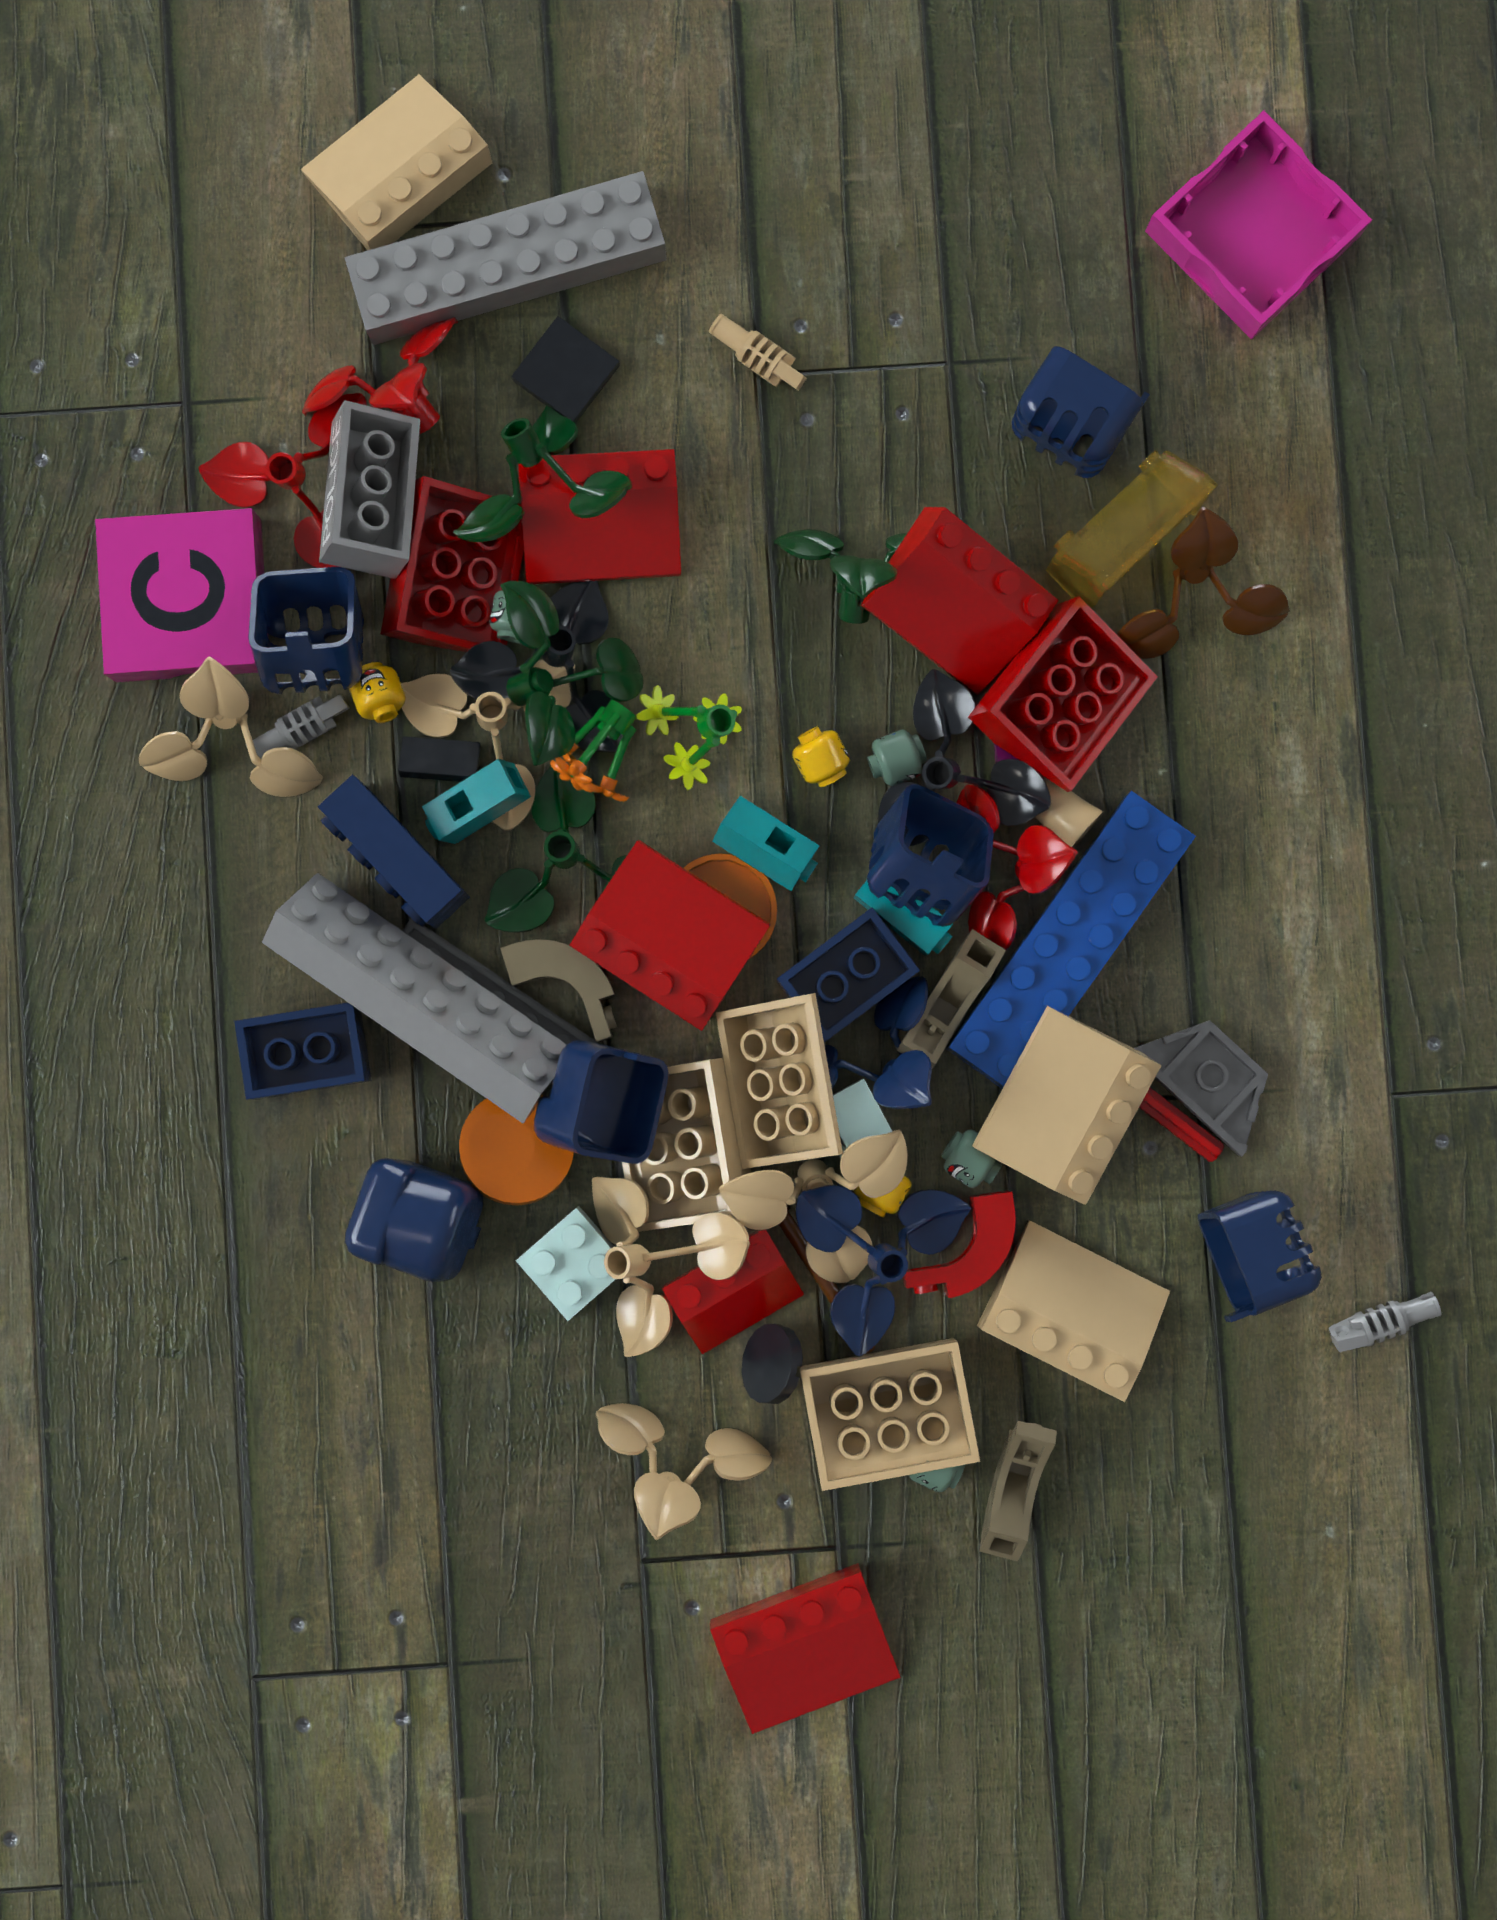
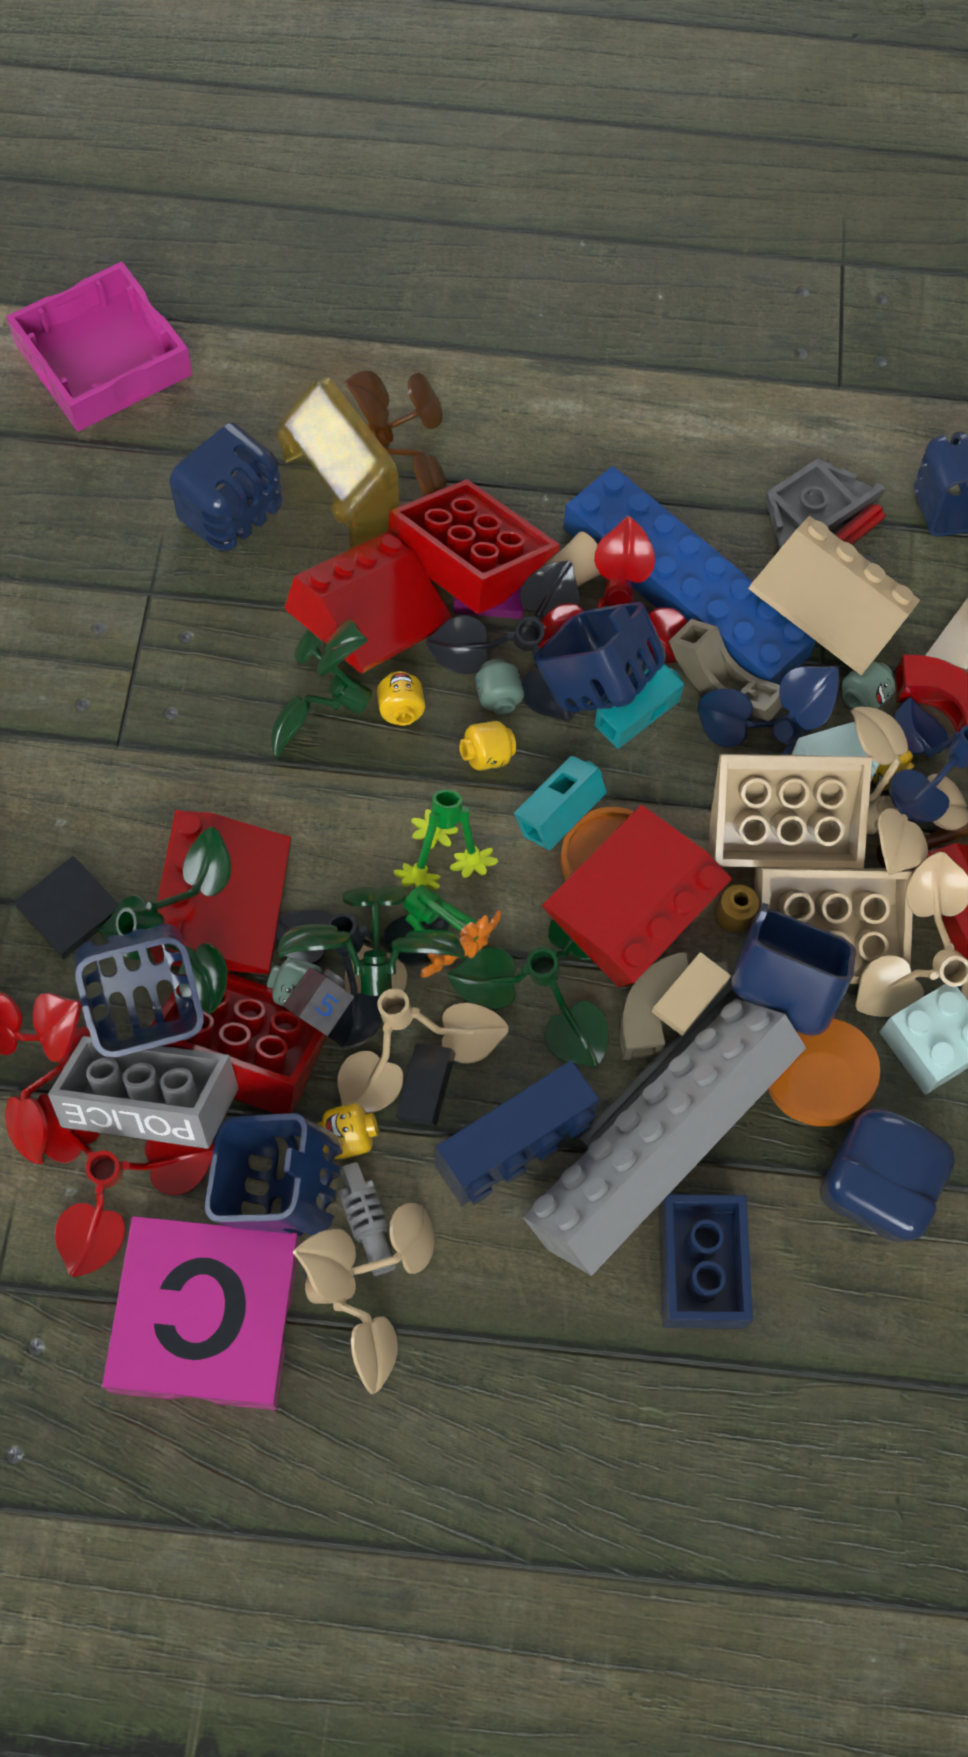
camera: 80 degrees left, 20 degrees down
teal brick [422,759,531,844] -> none
tan hinge [709,314,807,391] -> none
dark blue brick [776,907,920,1042] -> none
none -> dark blue piece [75,924,204,1057]
none -> flat silver brick [283,967,354,1036]
none -> yellow head [377,671,426,726]
none -> tan tile [652,952,731,1036]
none -> pearl gold brick [716,885,759,933]

